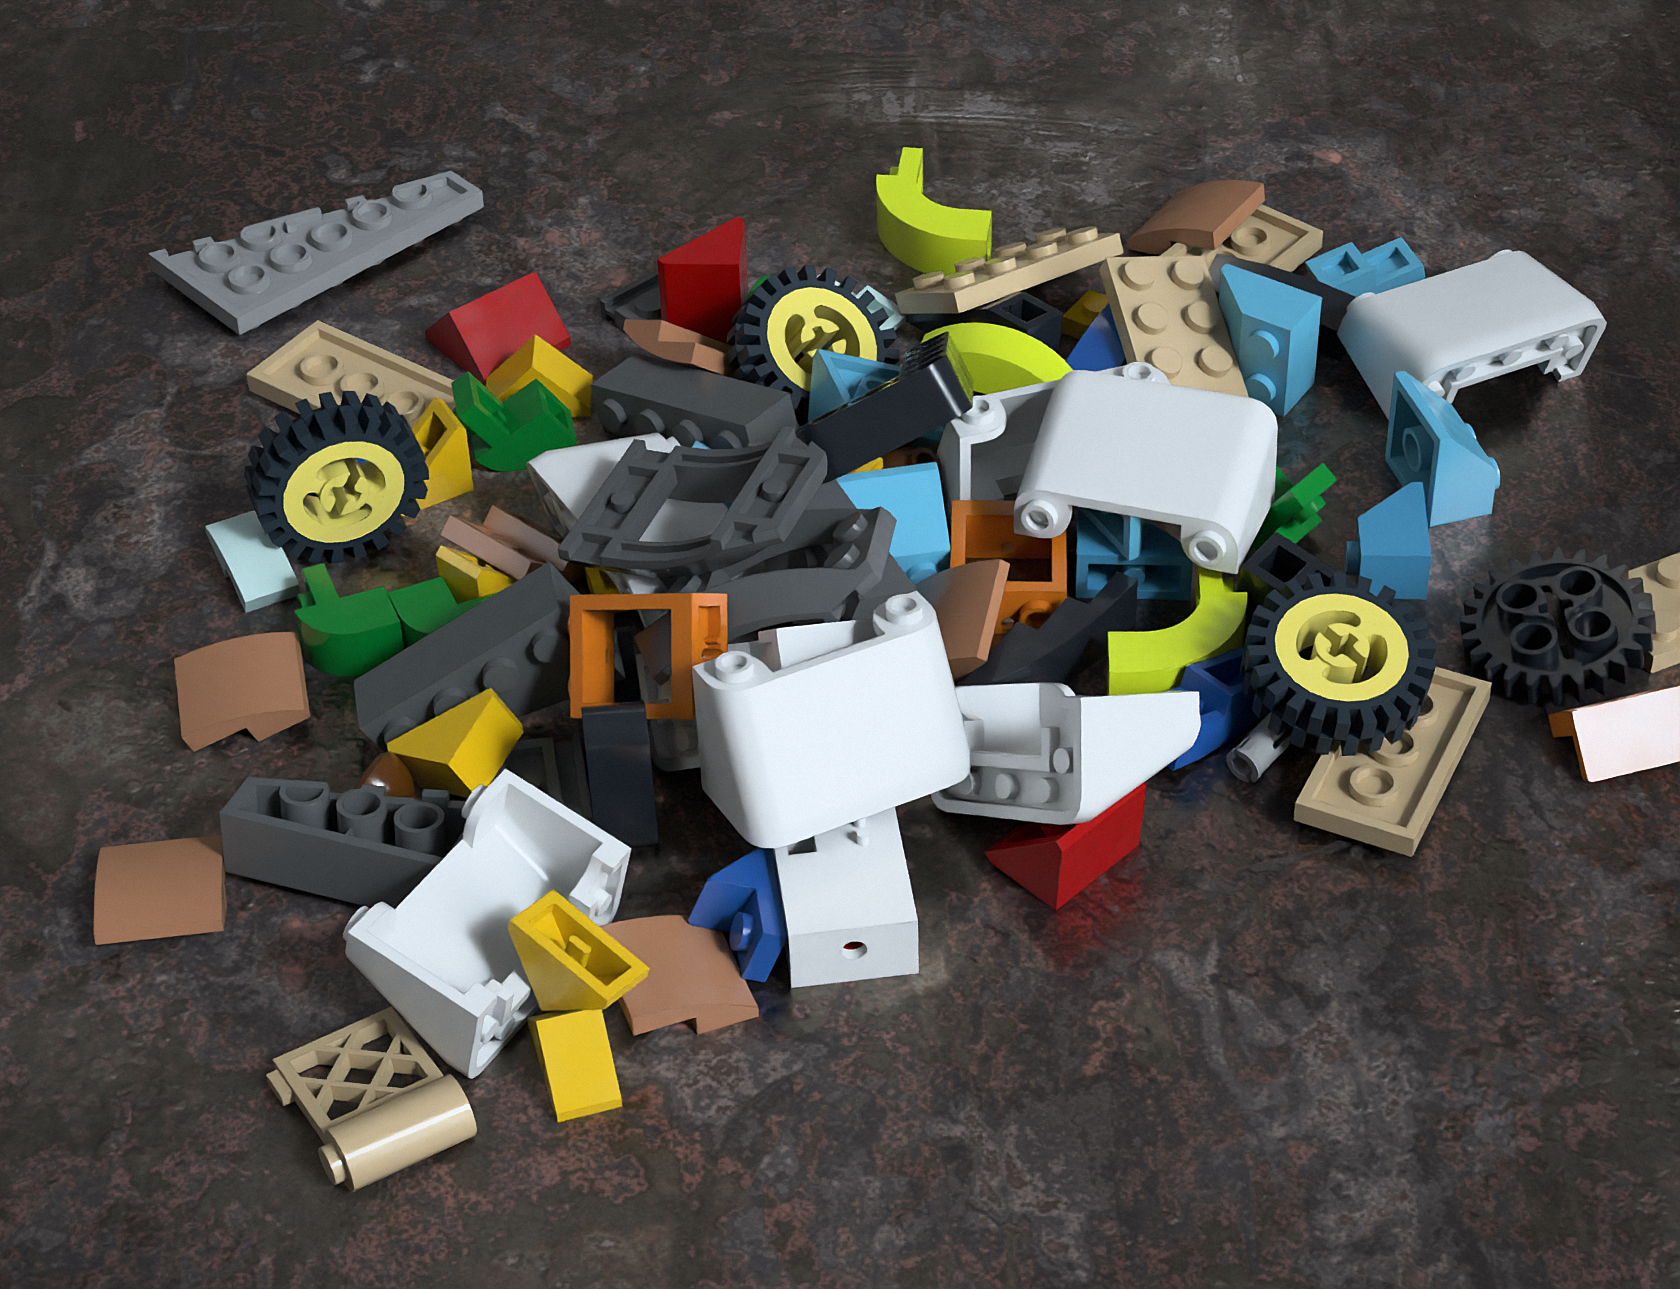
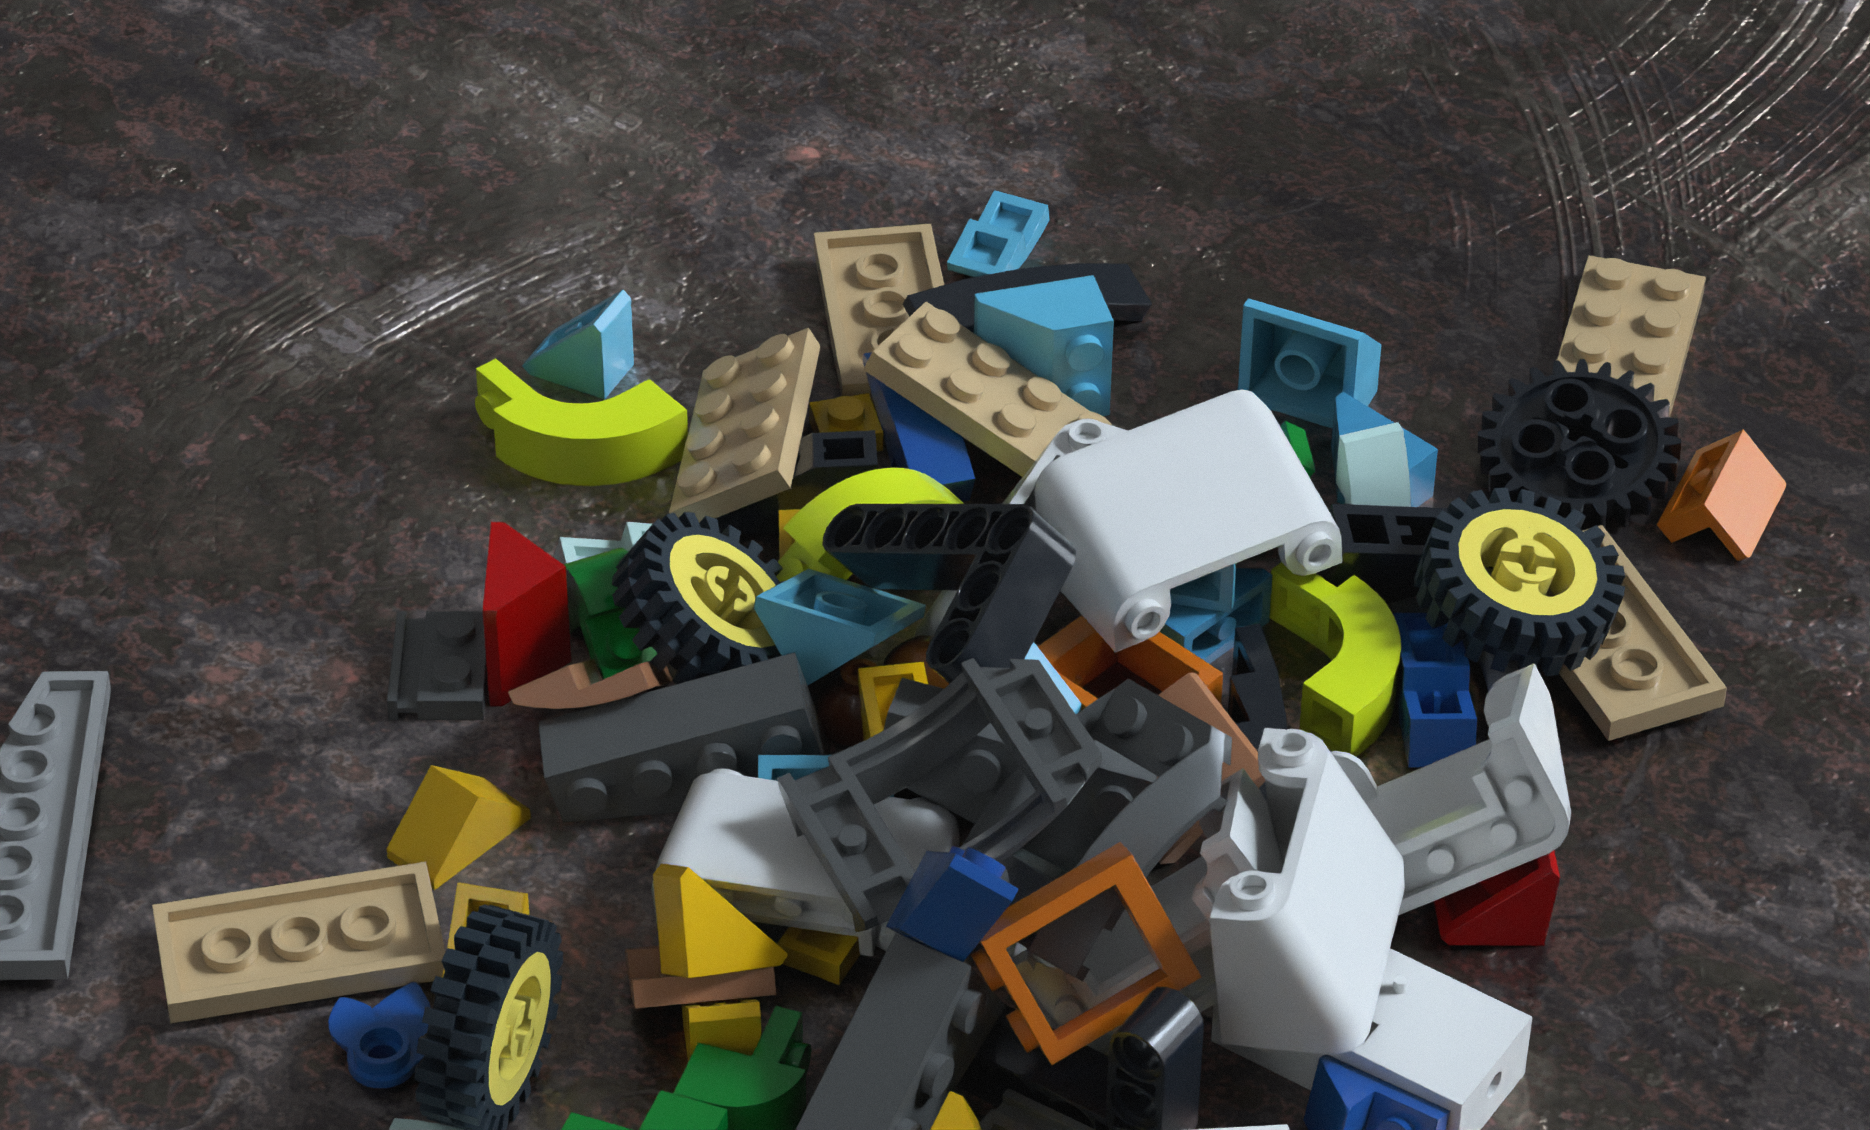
camera: 50 degrees left, 0 degrees up
red slope [425,271,571,387] -> none
green brick [451,371,577,472] -> none
nougat slope [1127,180,1265,256] -> none
white windscreen [1337,249,1607,420] -> none
none -> medium azure slope [522,290,634,400]
none -> yellow slope [653,863,789,978]
none -> blue slope [886,846,1019,962]
none -> light aqua slope [1336,422,1411,507]

